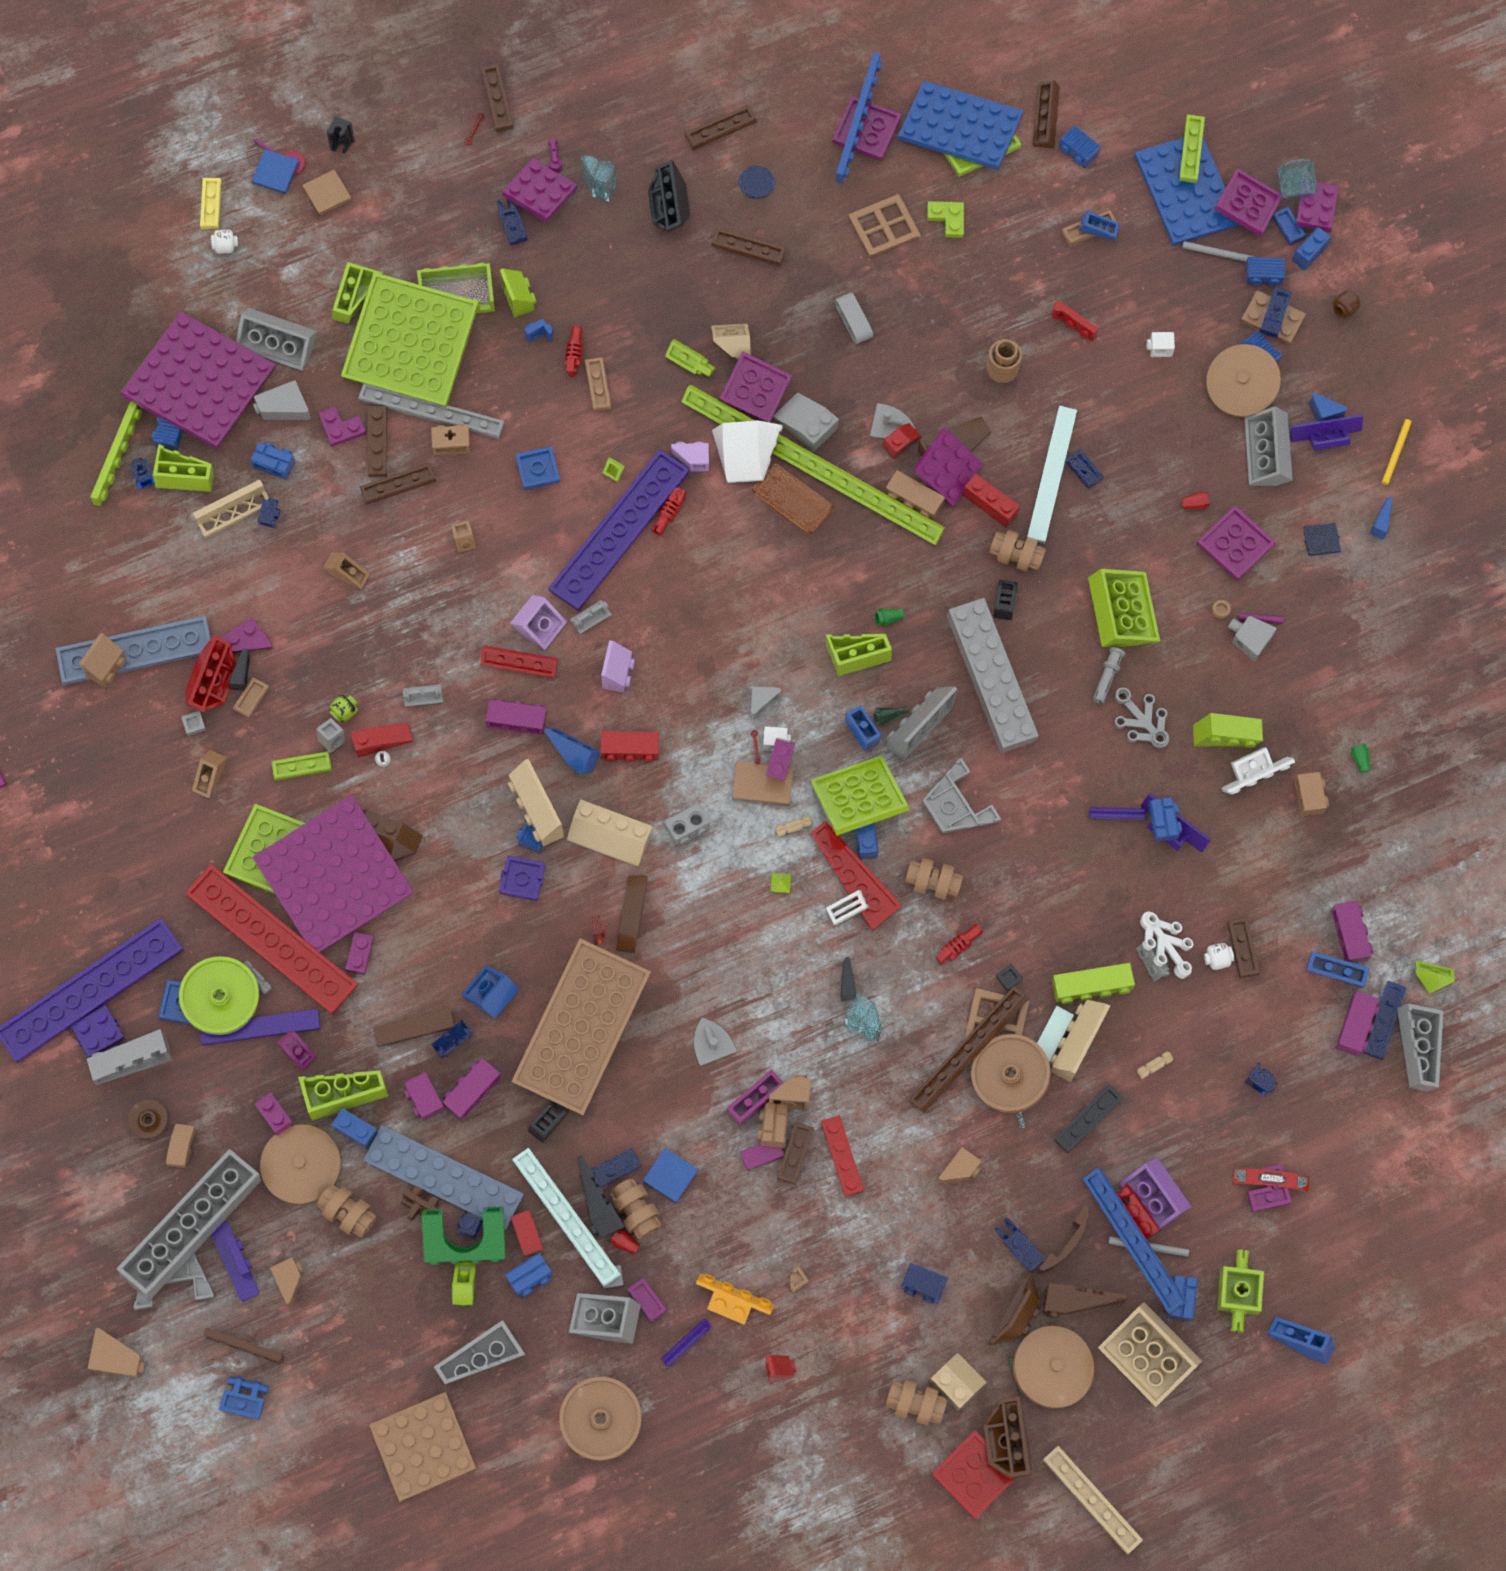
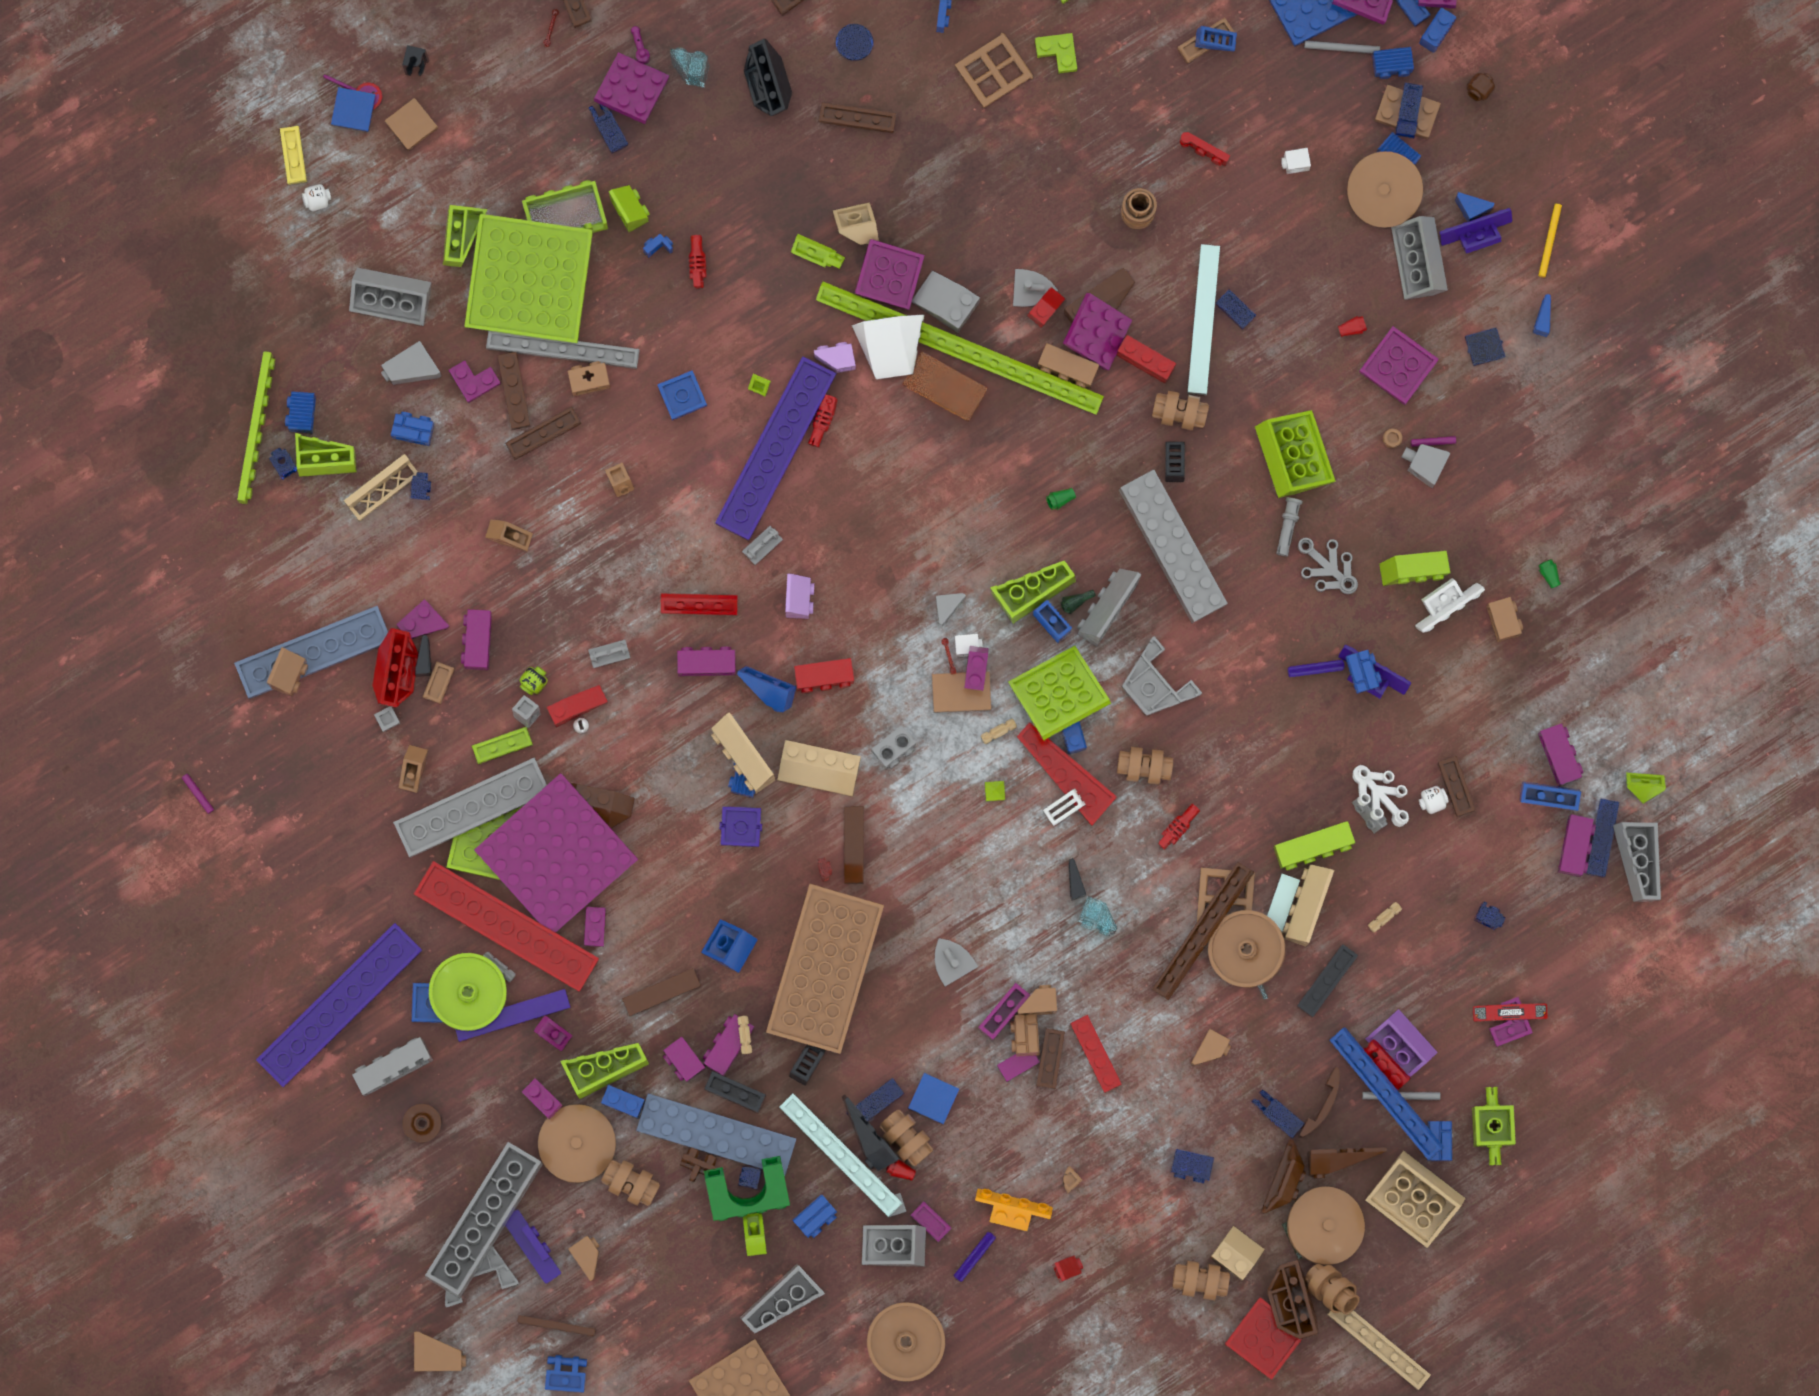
camera: 10 degrees left, 10 degrees up
dark purple plate [71,1005,125,1058] -> none
magenta plate [120,311,276,449] -> none
medium nougat slope [166,1124,196,1168] -> none
clear blue hinge [431,1020,473,1059] -> none
lavender slope [510,595,567,650] -> none
red slope [510,1209,543,1257] -> none
medium nougat tile [585,357,611,412] -> none
lime wedge [826,634,892,677] -> none
light grey beam [834,292,873,344] -> none
black plate [996,963,1023,991] -> none
blue slope [1268,1317,1335,1364] -> none
none -> light grey plate [393,758,547,858]
none -> magenta brick [461,609,492,670]
none -> black brick [705,1071,766,1113]
none -> tan axle [738,1016,752,1054]
none -> lime wedge [990,561,1076,624]
none -> medium nougat piece [1305,1264,1359,1315]

